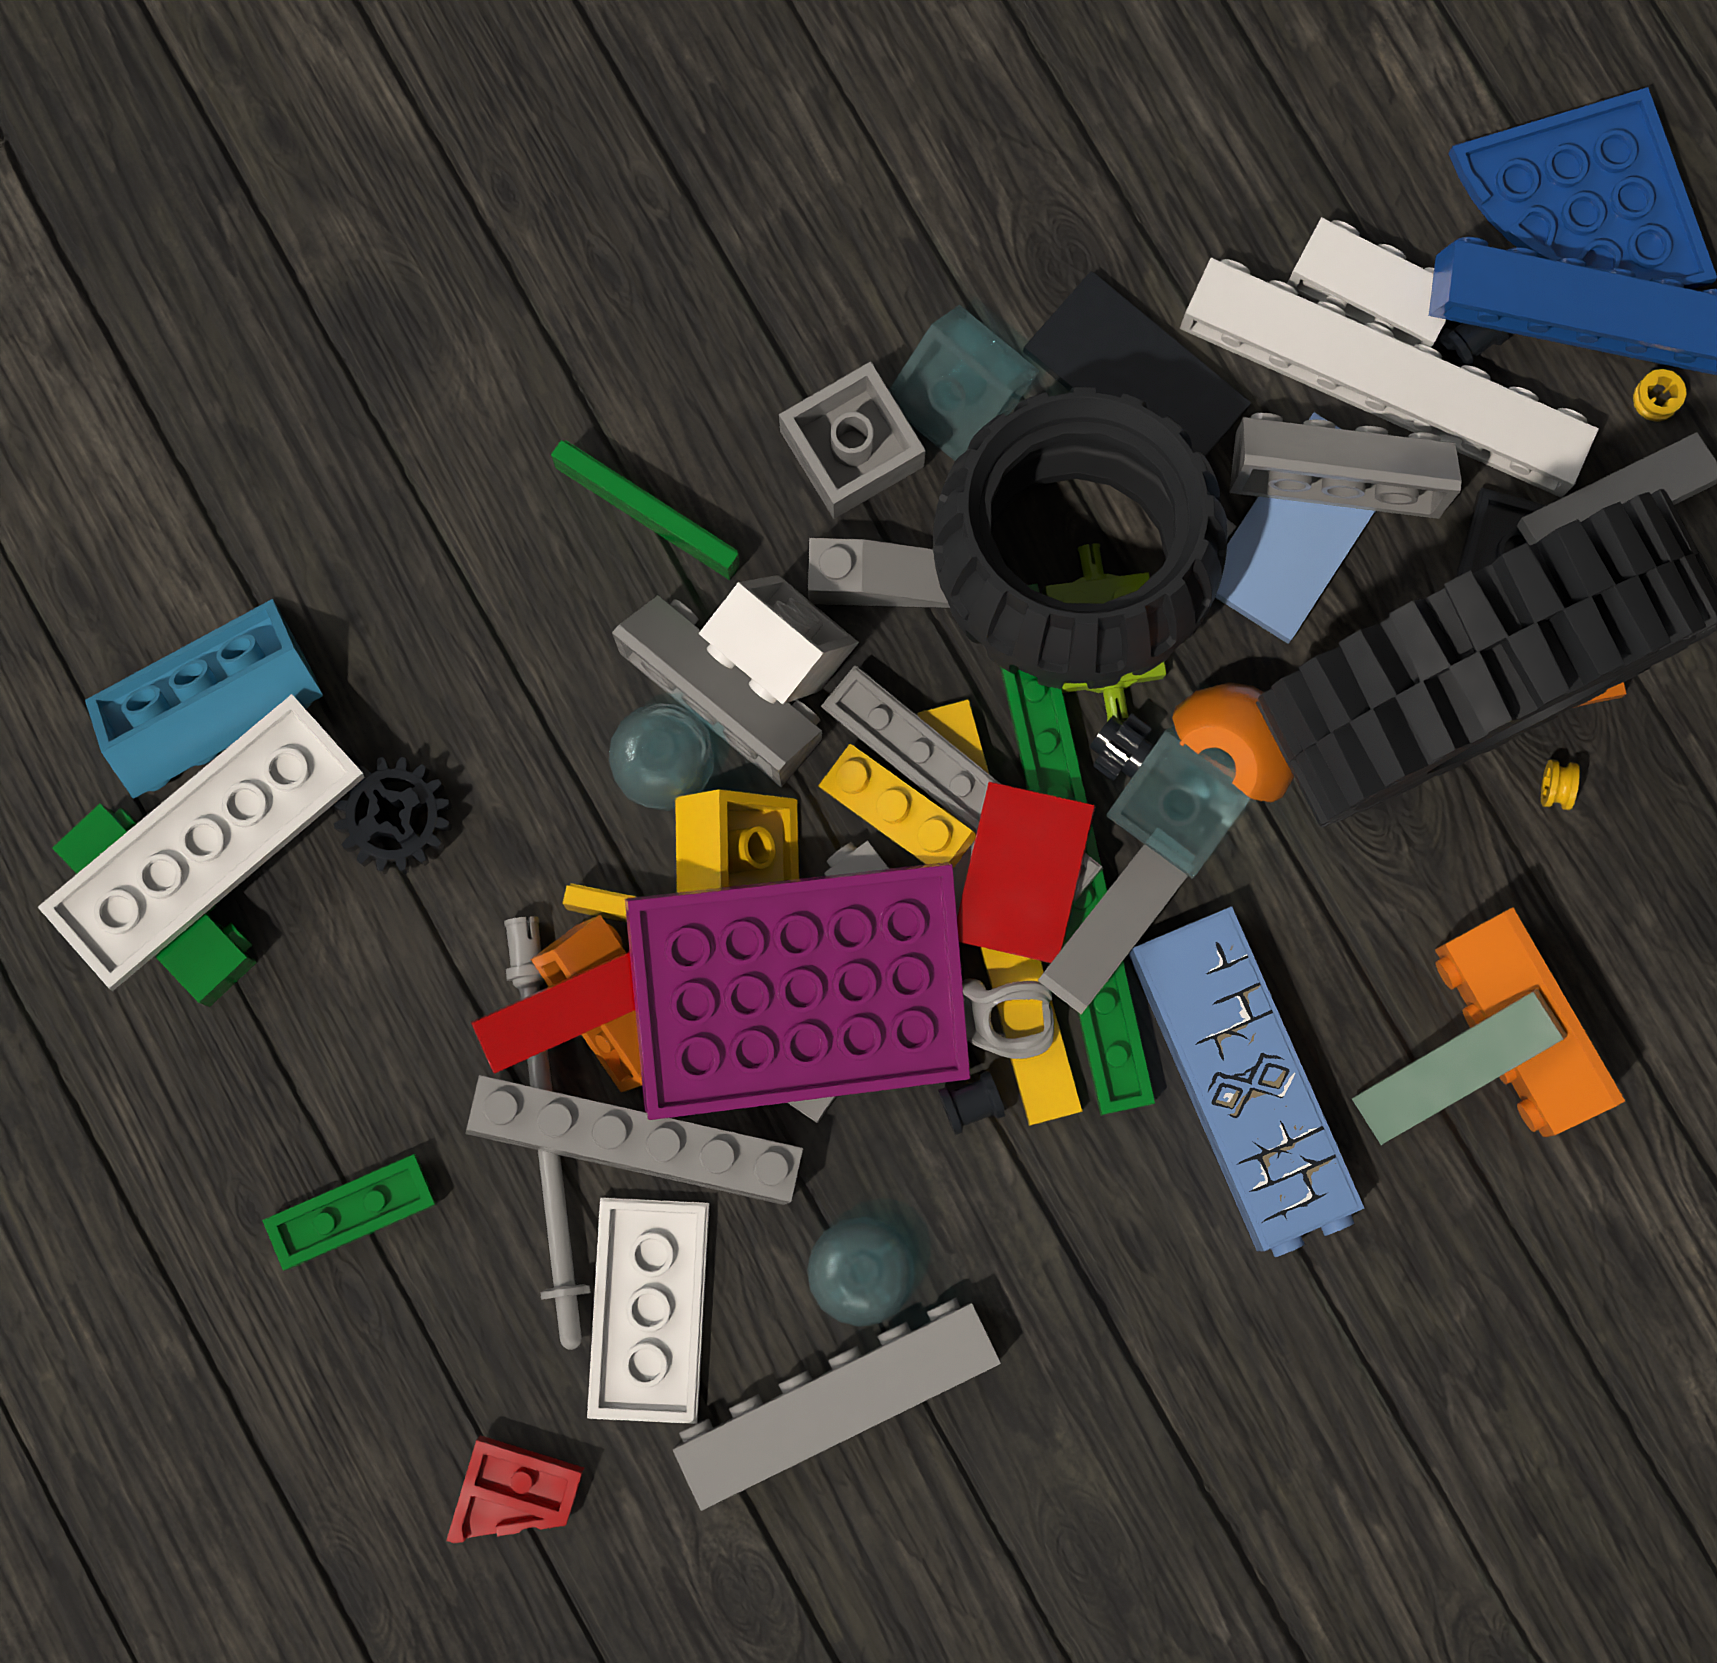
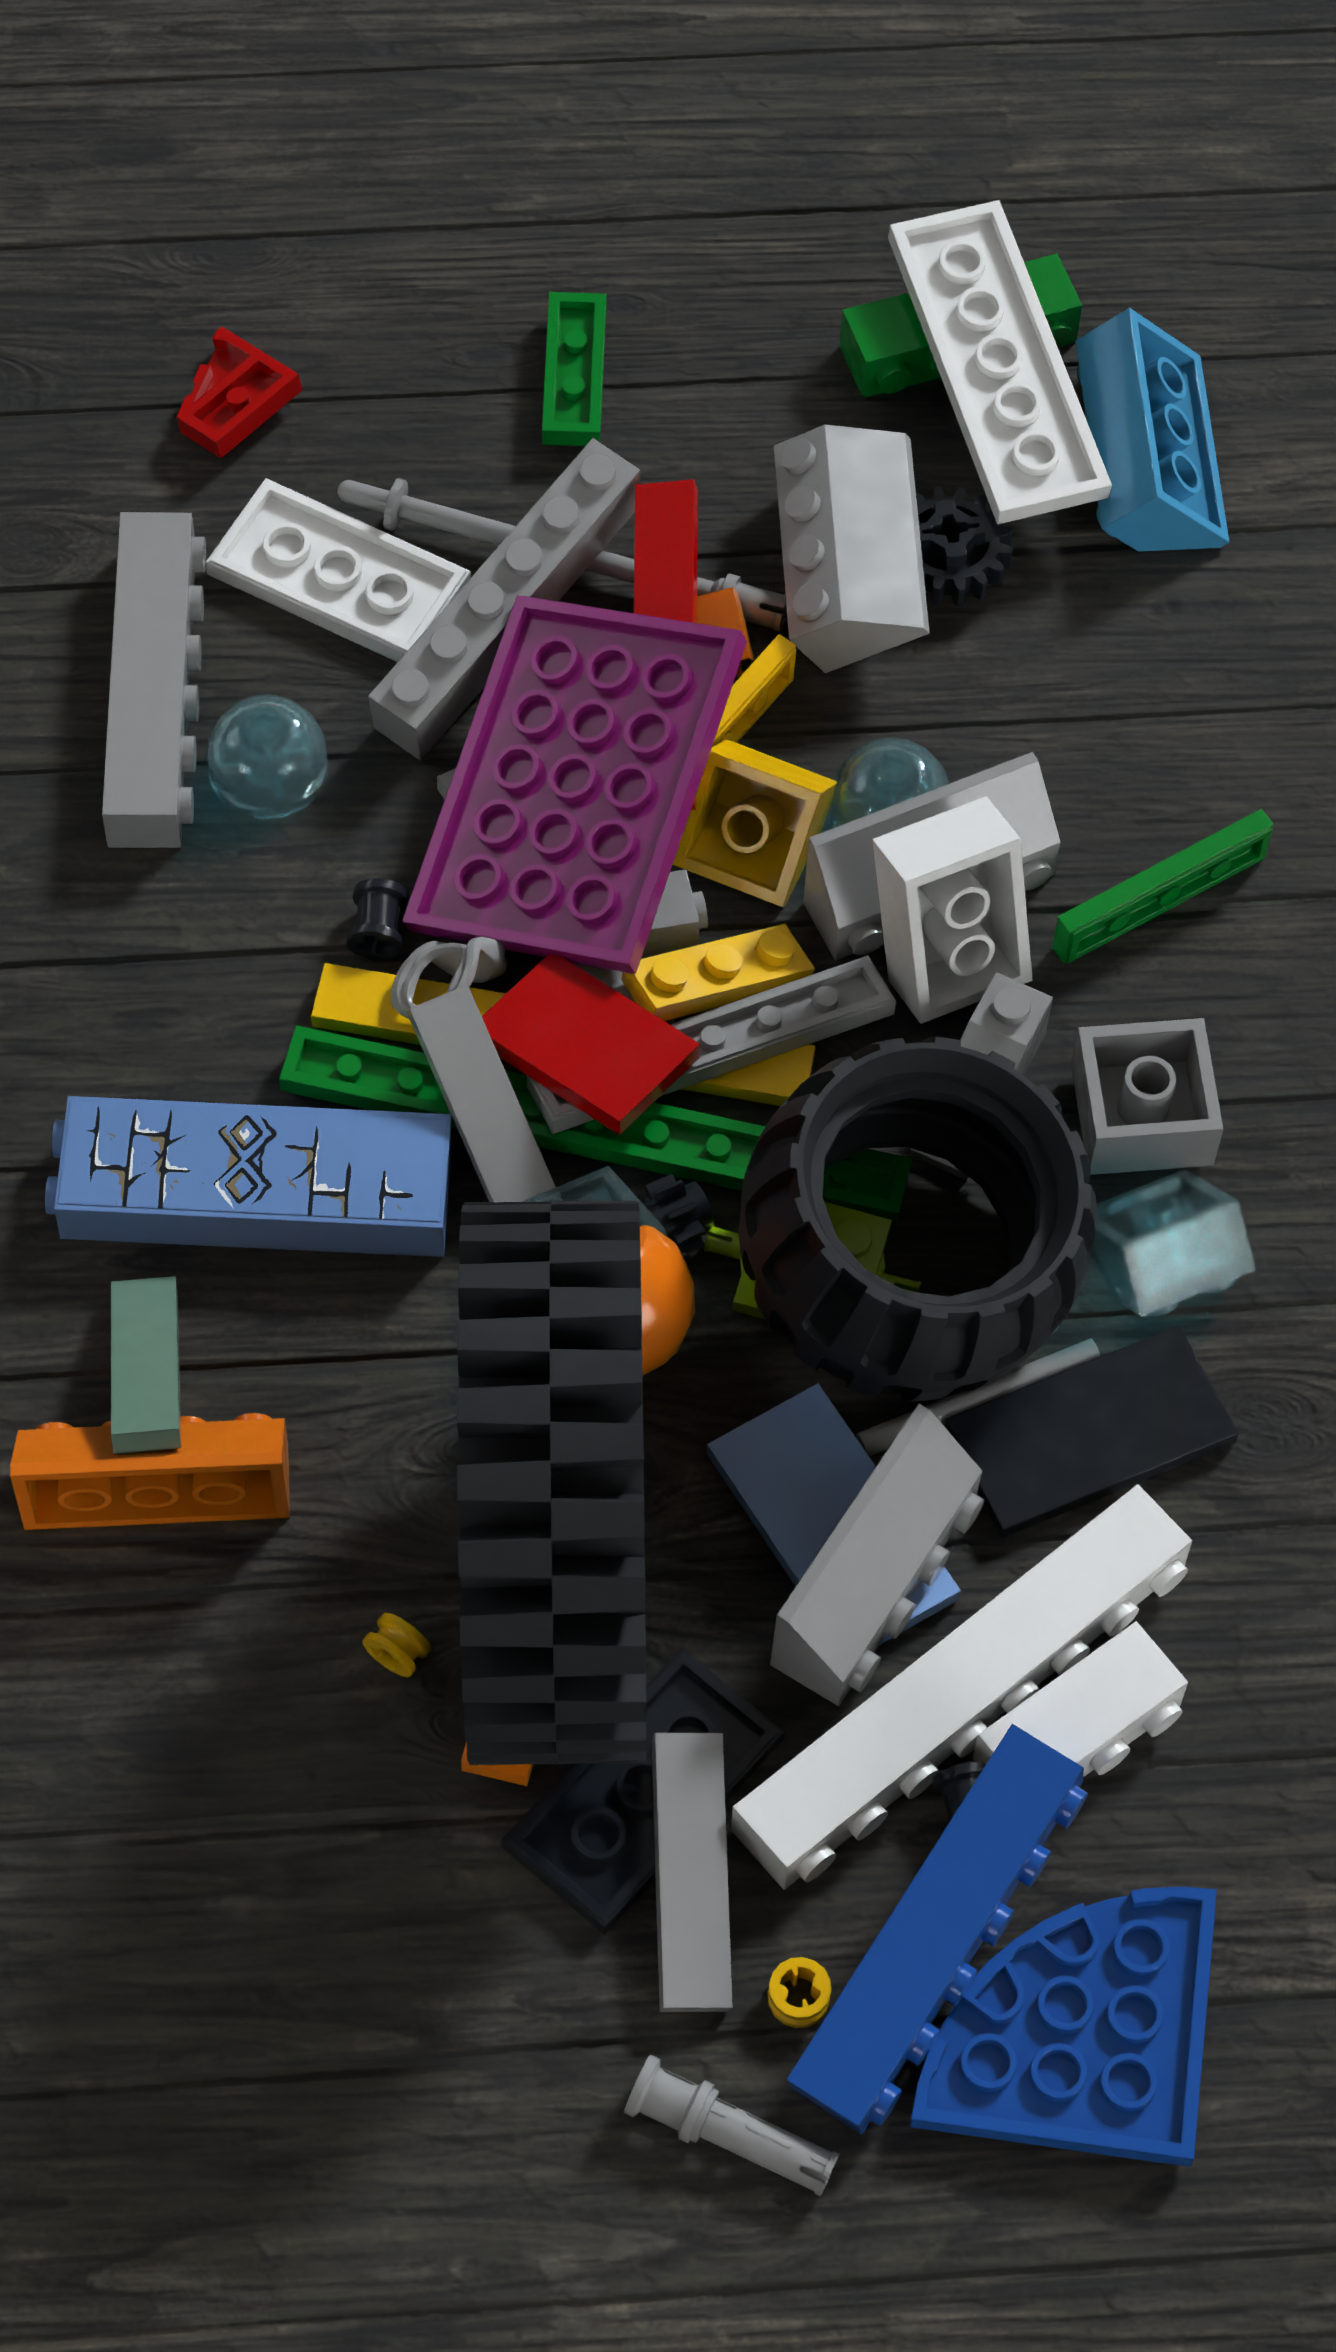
camera: 115 degrees right, 20 degrees down
none -> light grey slope [774,425,930,673]

